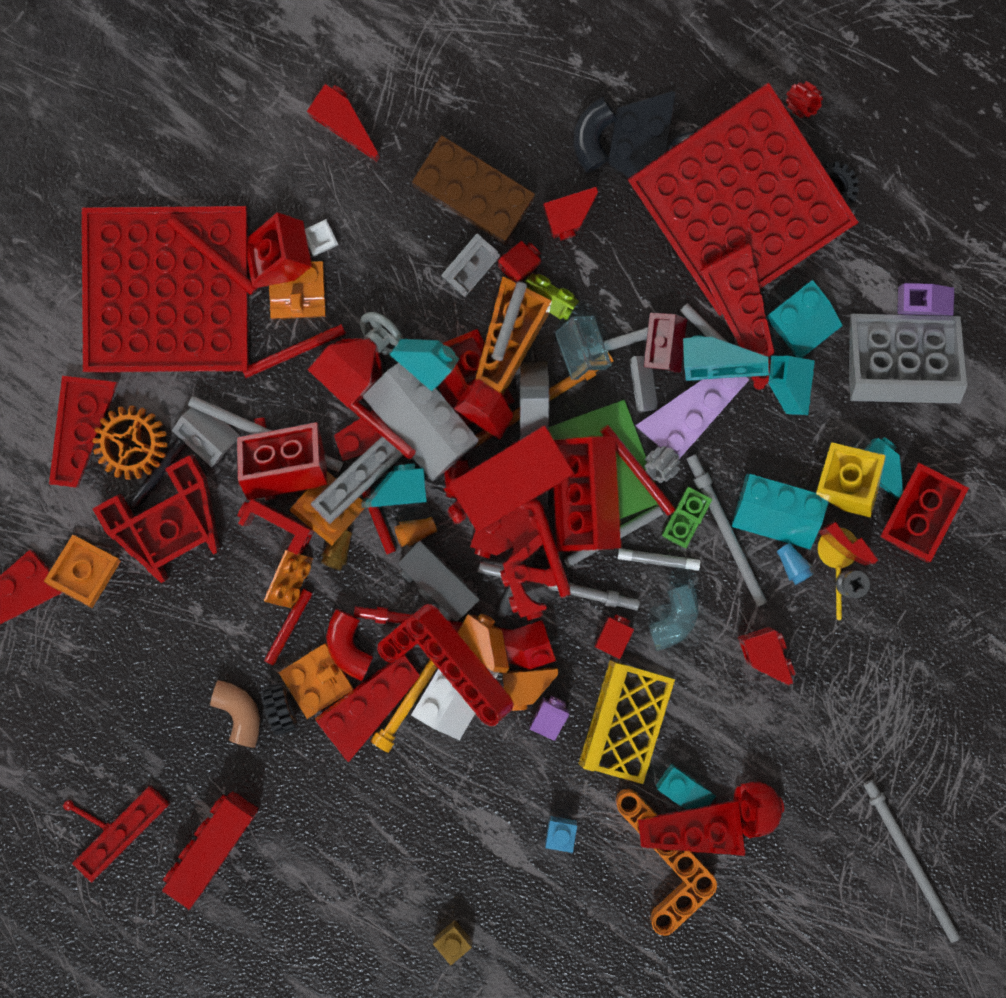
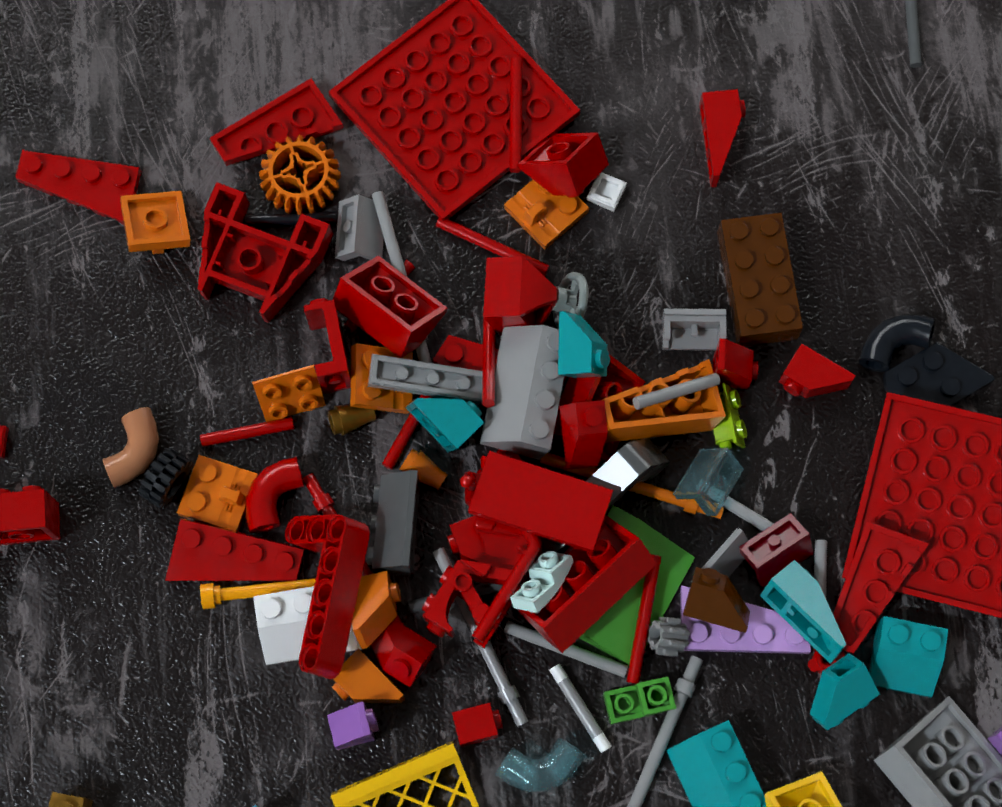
camera: 50 degrees right, 15 degrees down
none -> light aqua slope [510,551,573,613]
none -> reddish brown slope [683,567,750,633]

